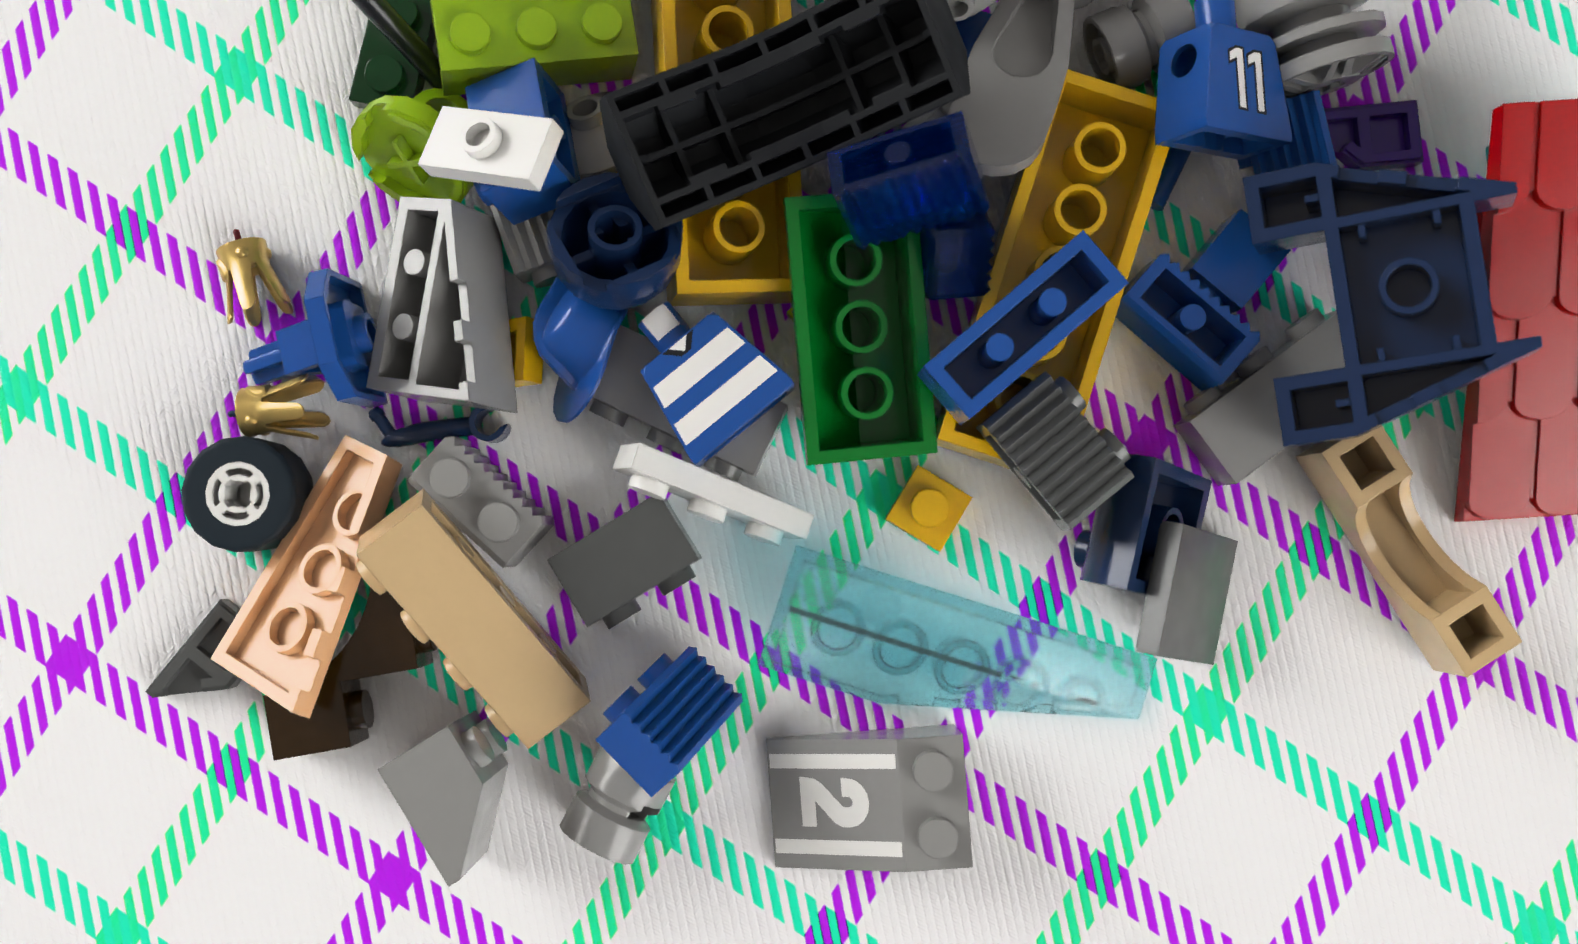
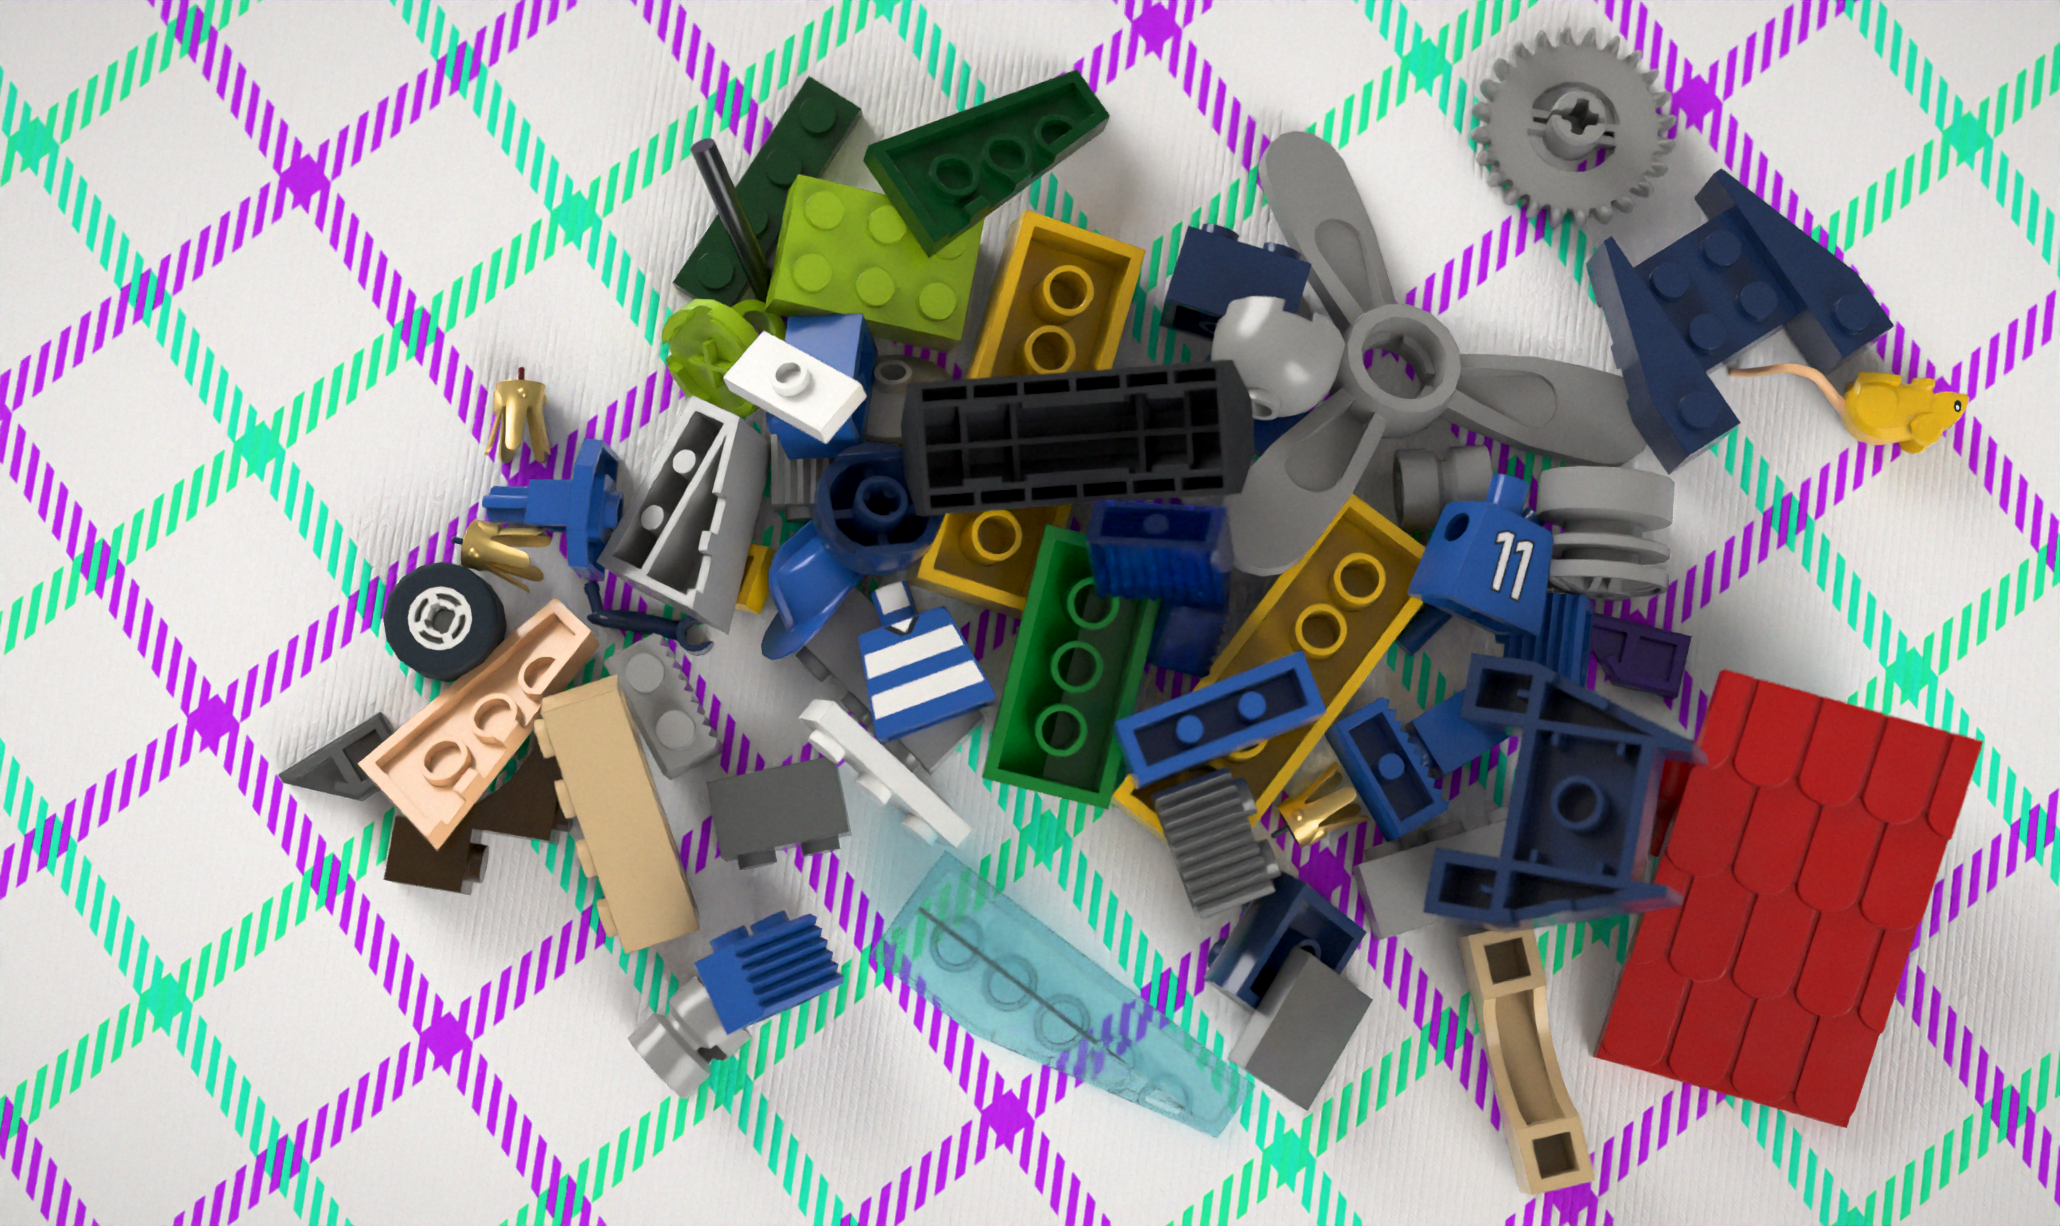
camera: 15 degrees right, 5 degrees down
light grey slope [377,710,508,887] -> none
light grey slope [766,724,973,872] -> none
yellow plate [884,465,973,552] -> none
none -> pearl gold piece [1271,761,1371,849]

